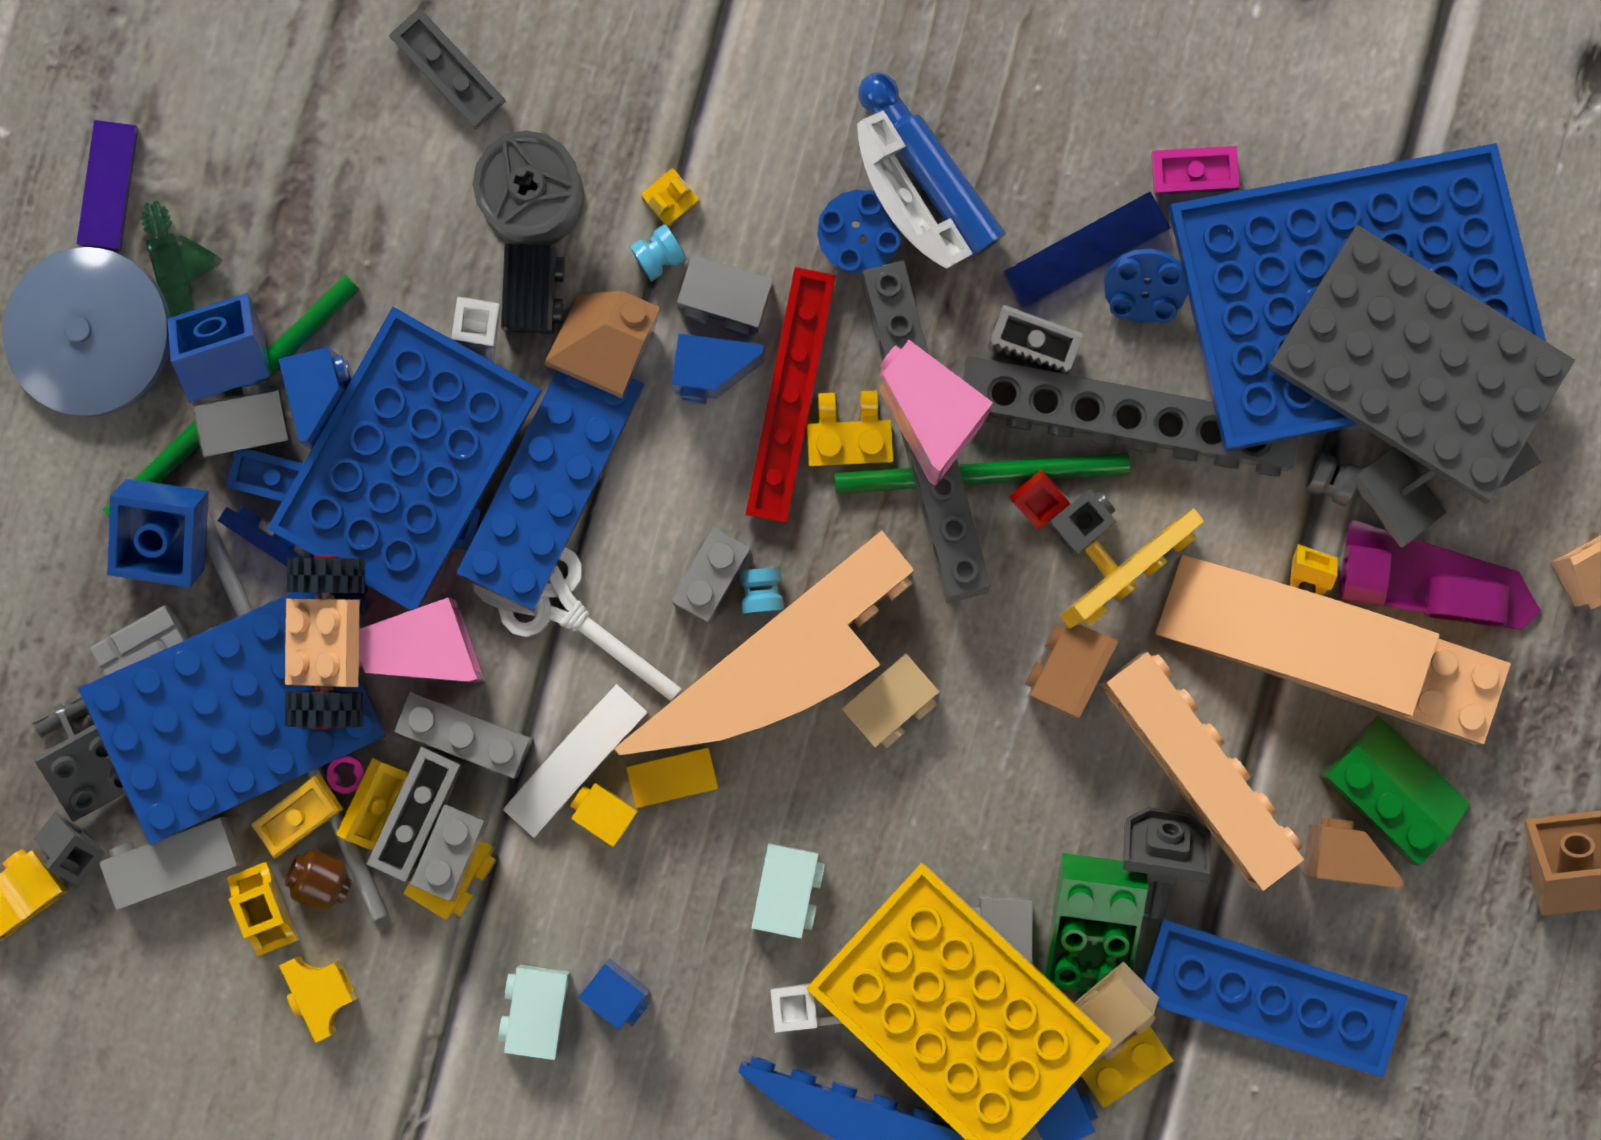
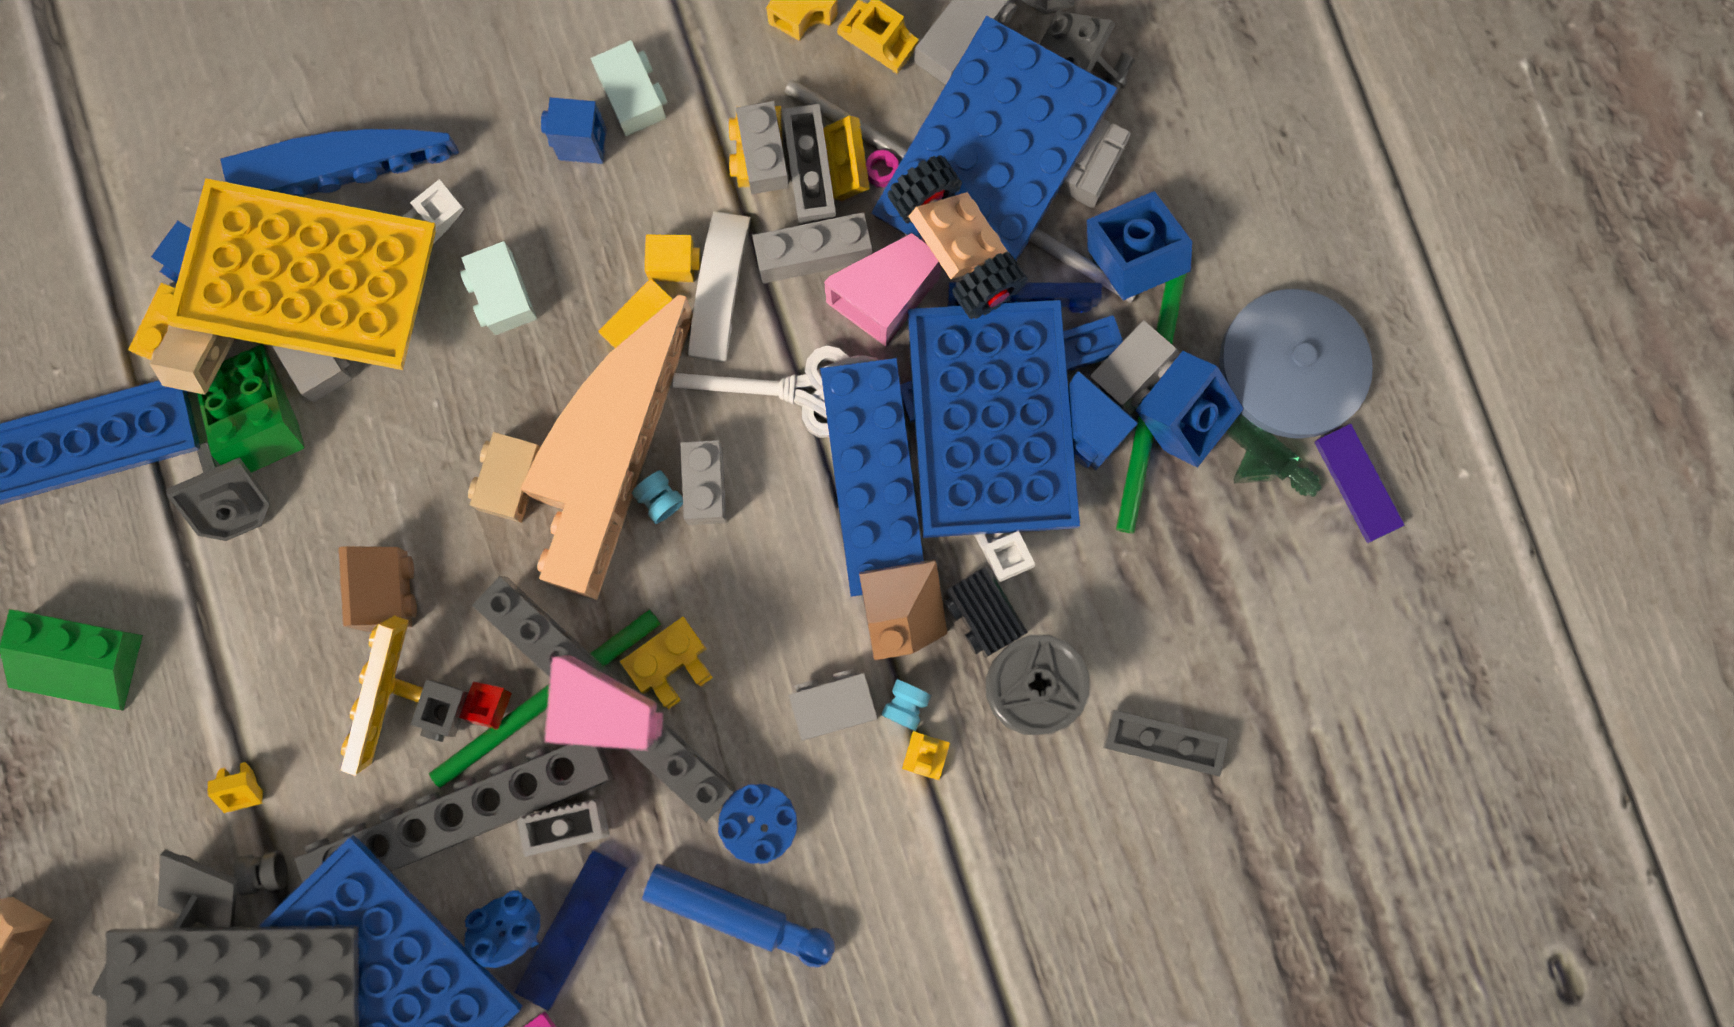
camera: 150 degrees right, 5 degrees down
yellow plate [251,775,344,859] -> none
reddish brown head [285,849,352,911] -> none
blue slope [672,333,764,404] -> none
red plate [745,267,836,524] -> none
white slope [857,110,973,269] -> none
light nougat brick [1099,652,1304,891] -> none
light nougat slope [1154,555,1511,744] -> none
medium nougat slope [1303,817,1403,888] -> none
magenta panel [1339,520,1541,630] -> none

